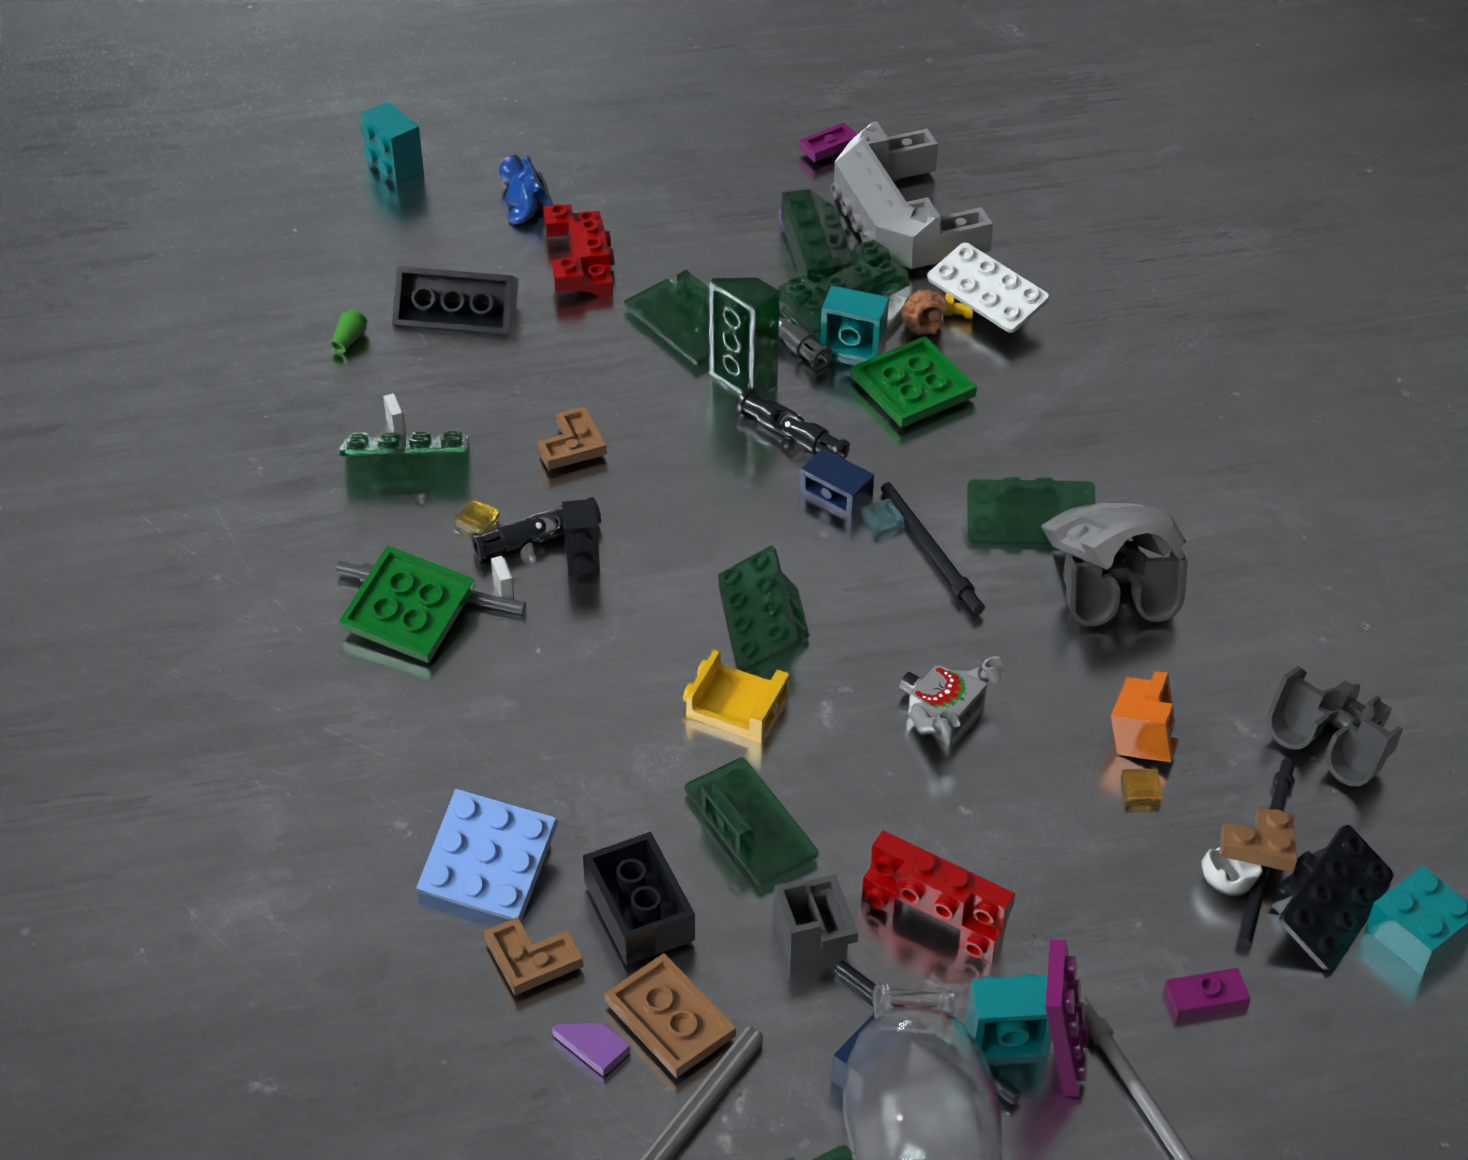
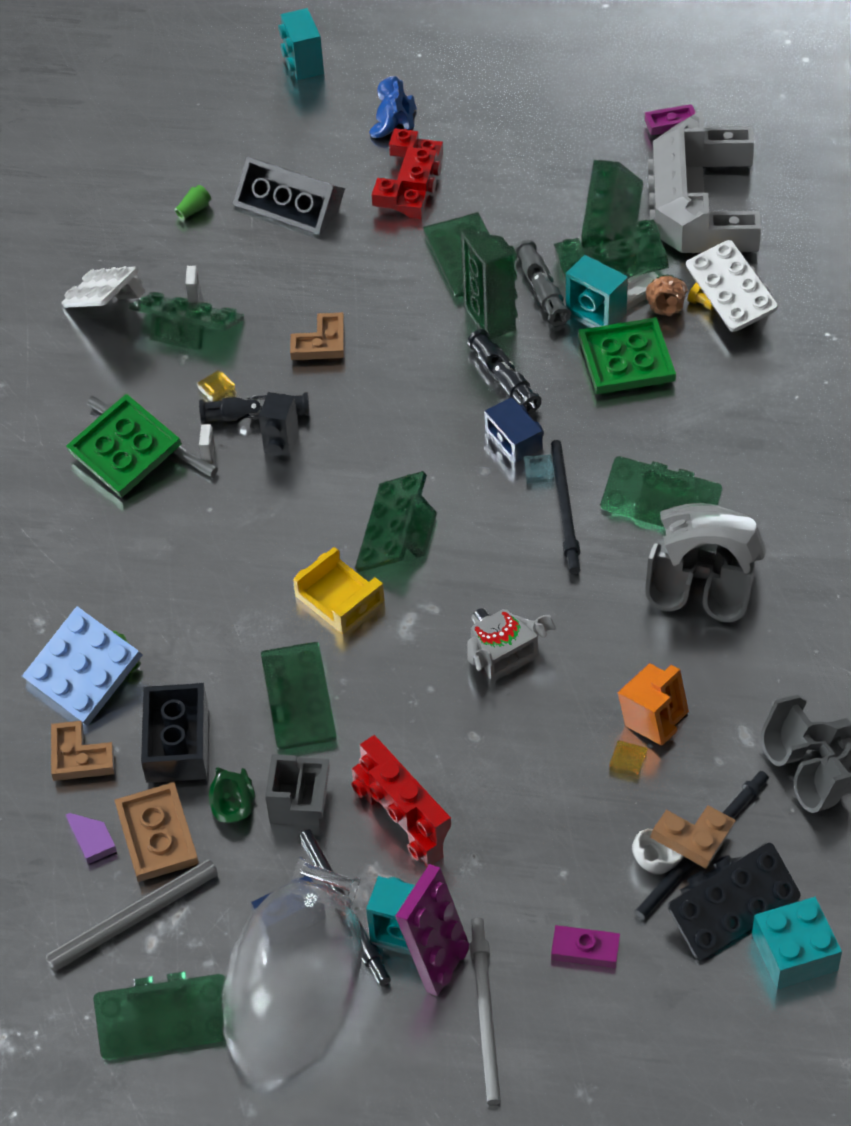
camera: 25 degrees right, 5 degrees up
none -> white bracket [61,266,146,308]
none -> dark green hat [209,767,256,823]

